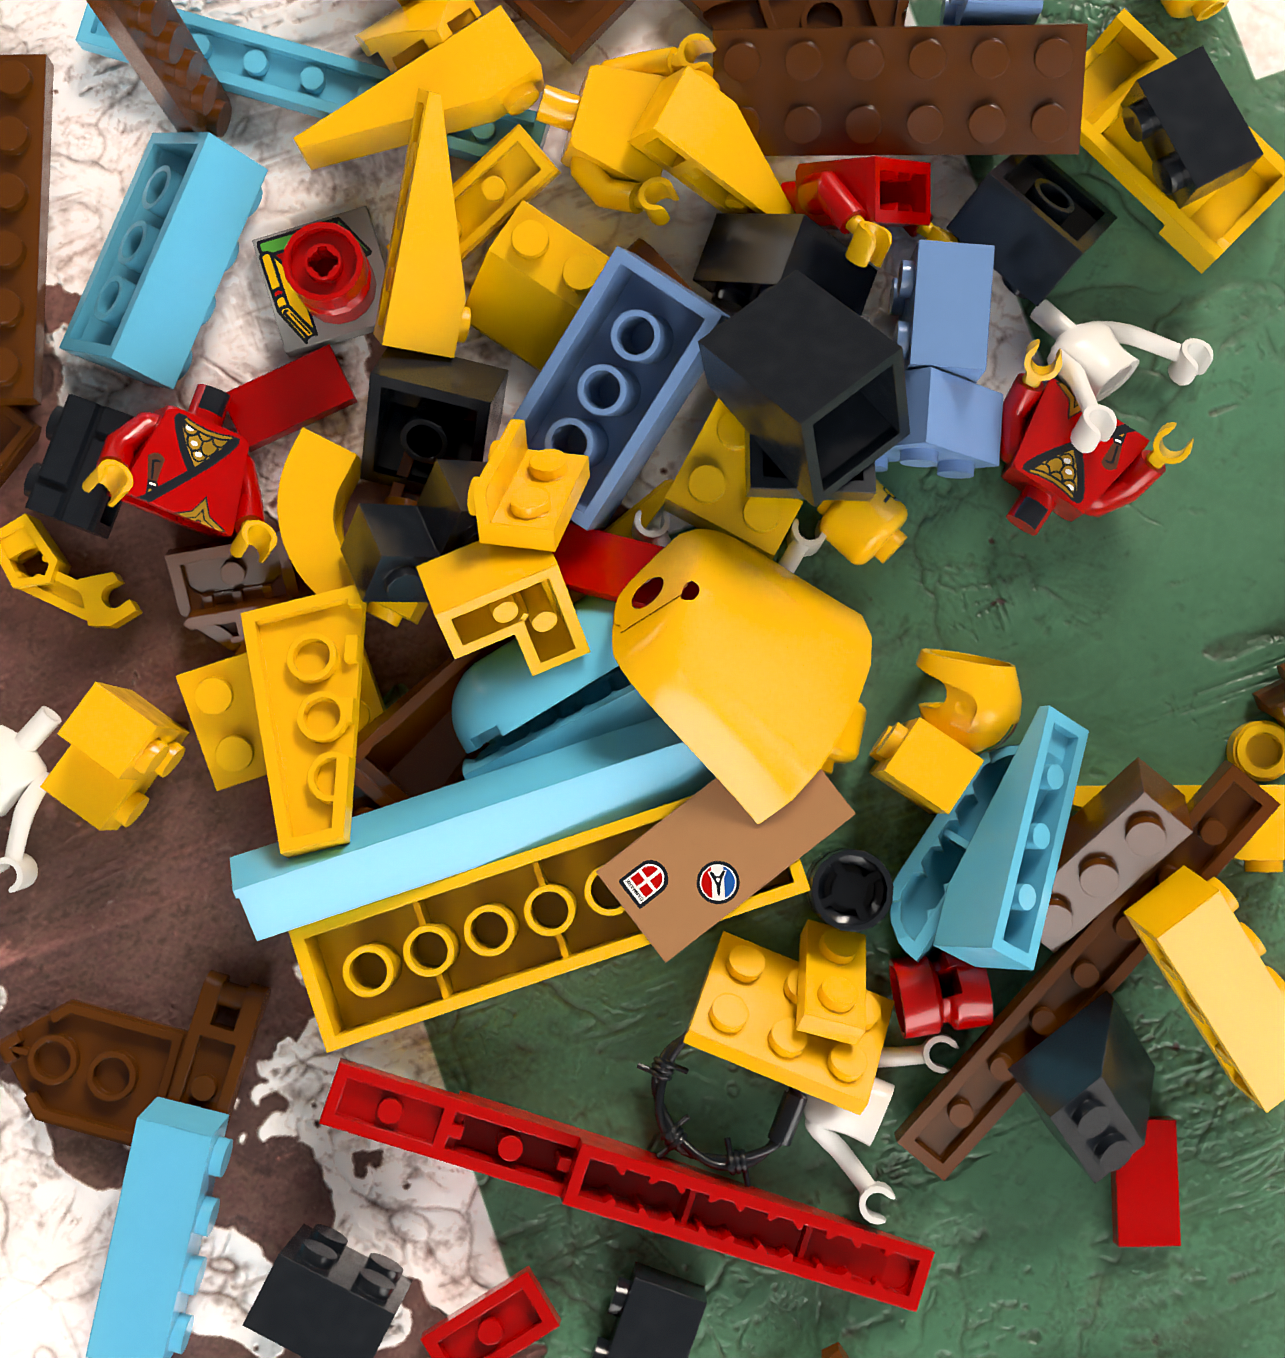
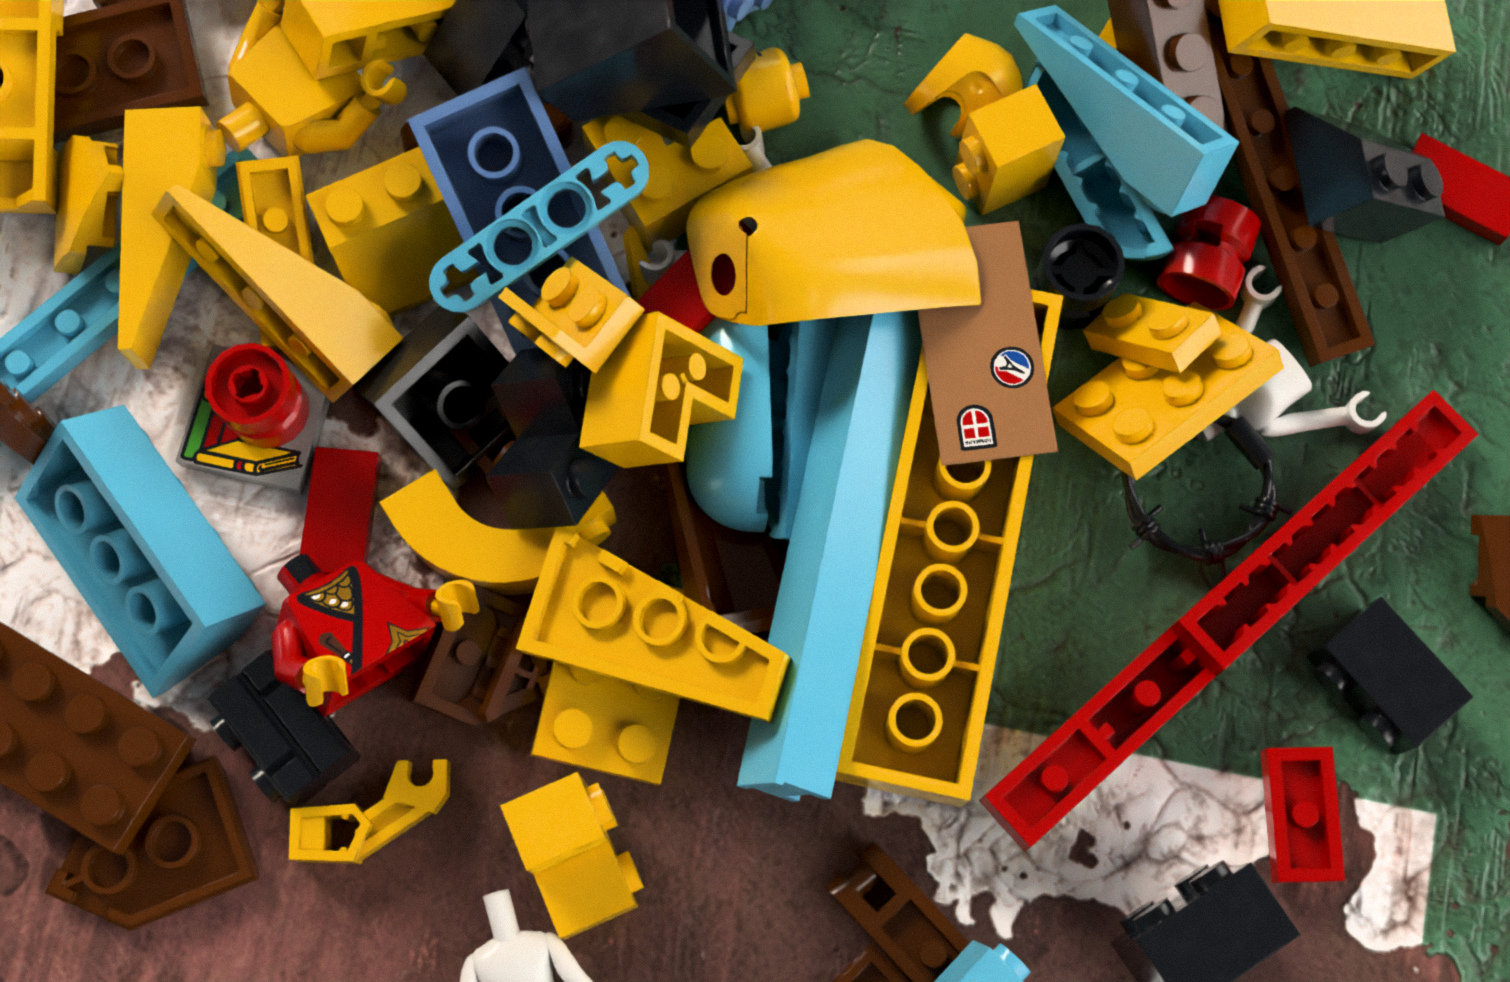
camera: 65 degrees left, 10 degrees down
none -> medium azure beam [429,141,649,313]

